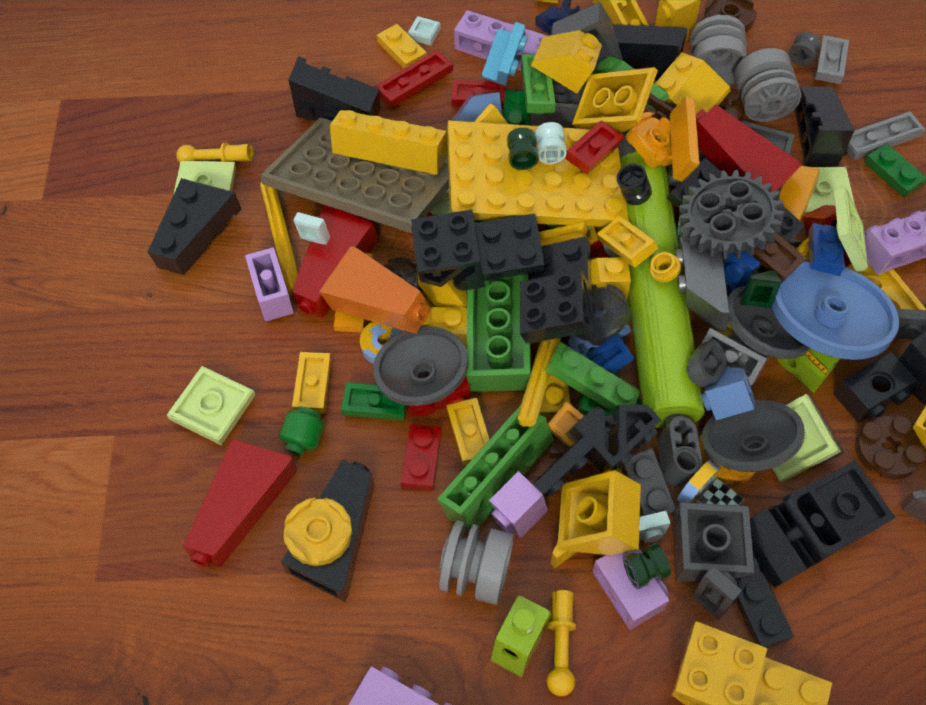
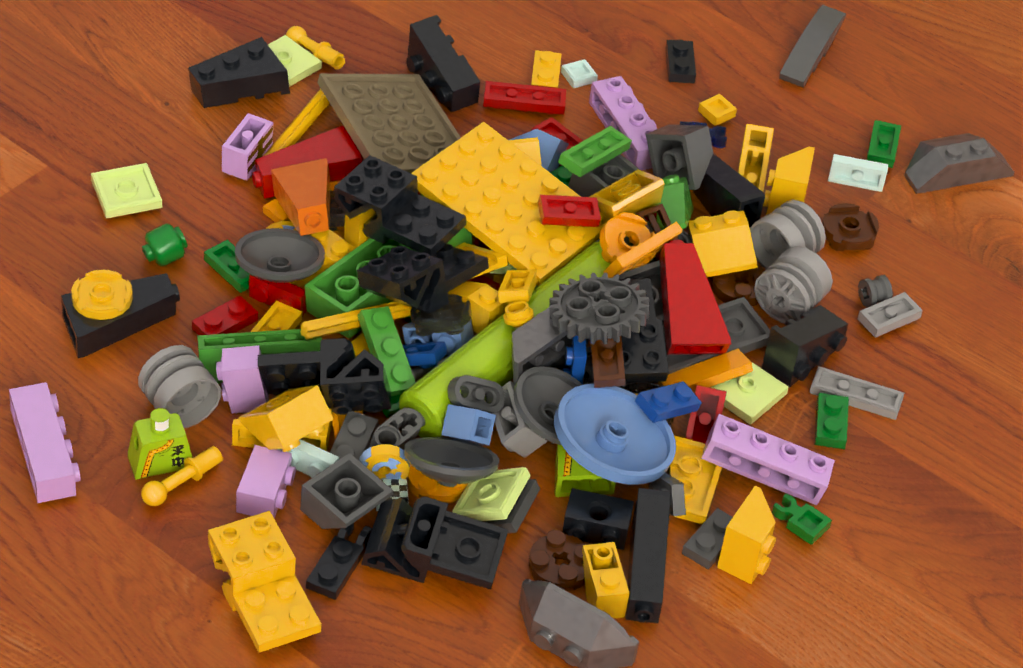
camera: 35 degrees right, 15 degrees down
red slope [183,439,297,567] -> none
yellow plate [292,352,332,414] -> none
light aqua tile [293,212,330,245] -> none
yellow slope [330,110,448,175] -> none
medium azure bracket [482,22,528,86] -> none
dark green wheel [507,128,539,170] -> none
yellow slope [531,30,602,94] -> none
light aqua wheel [535,122,567,164] -> none
black wheel [616,164,652,205] -> none
dark green wheel [623,543,671,590] -> none
dark grey plate [692,566,742,620] -> none
dark green slope [740,270,782,308] -> none
yellowish green plate [834,187,868,272] -> none

